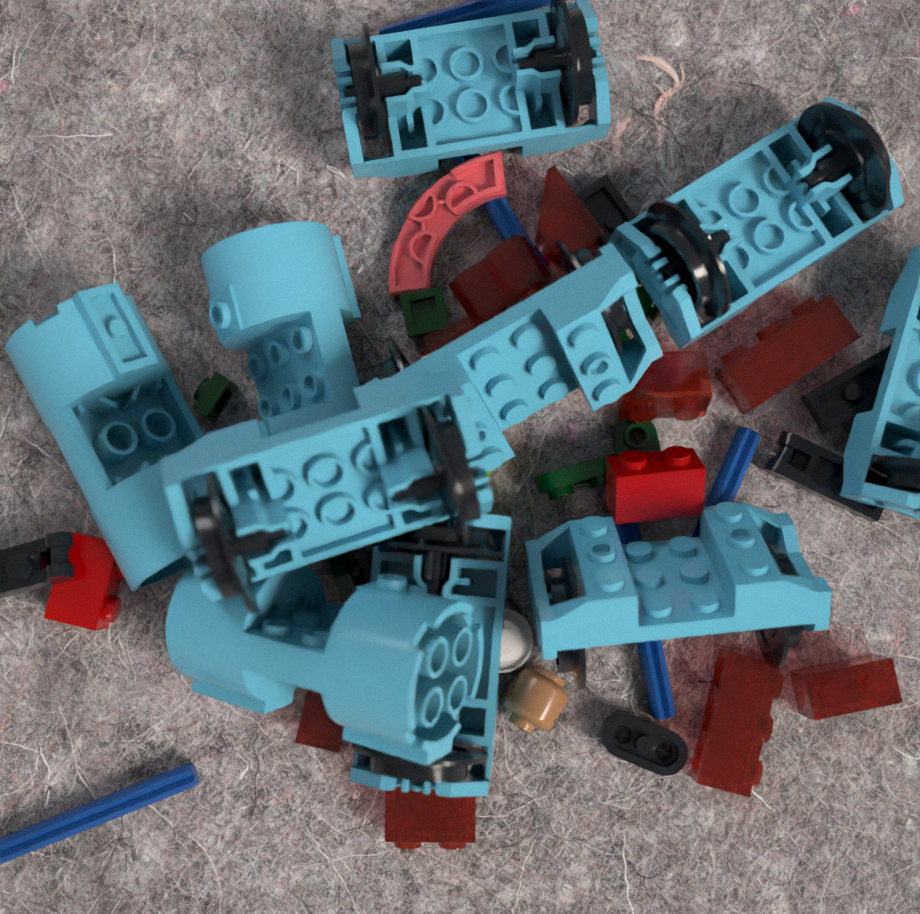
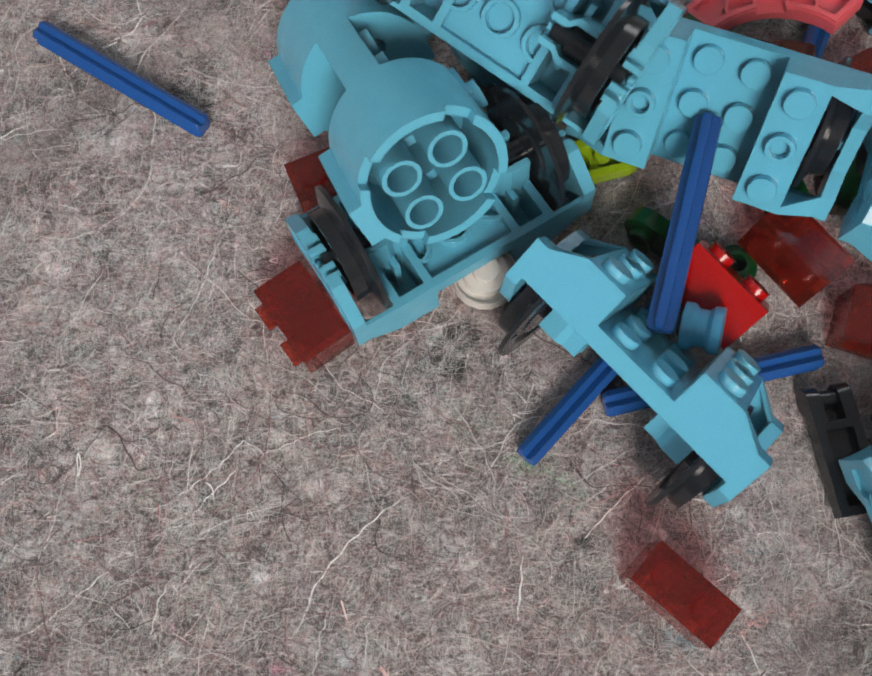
camera: 55 degrees right, 10 degrees down
medium nougat head [503,665,568,734] -> none
black plate [600,712,688,776] -> none
clear red brick [689,648,783,798] -> none
none -> blue axle [646,112,722,335]
none -> dark azure wheel [678,301,727,356]

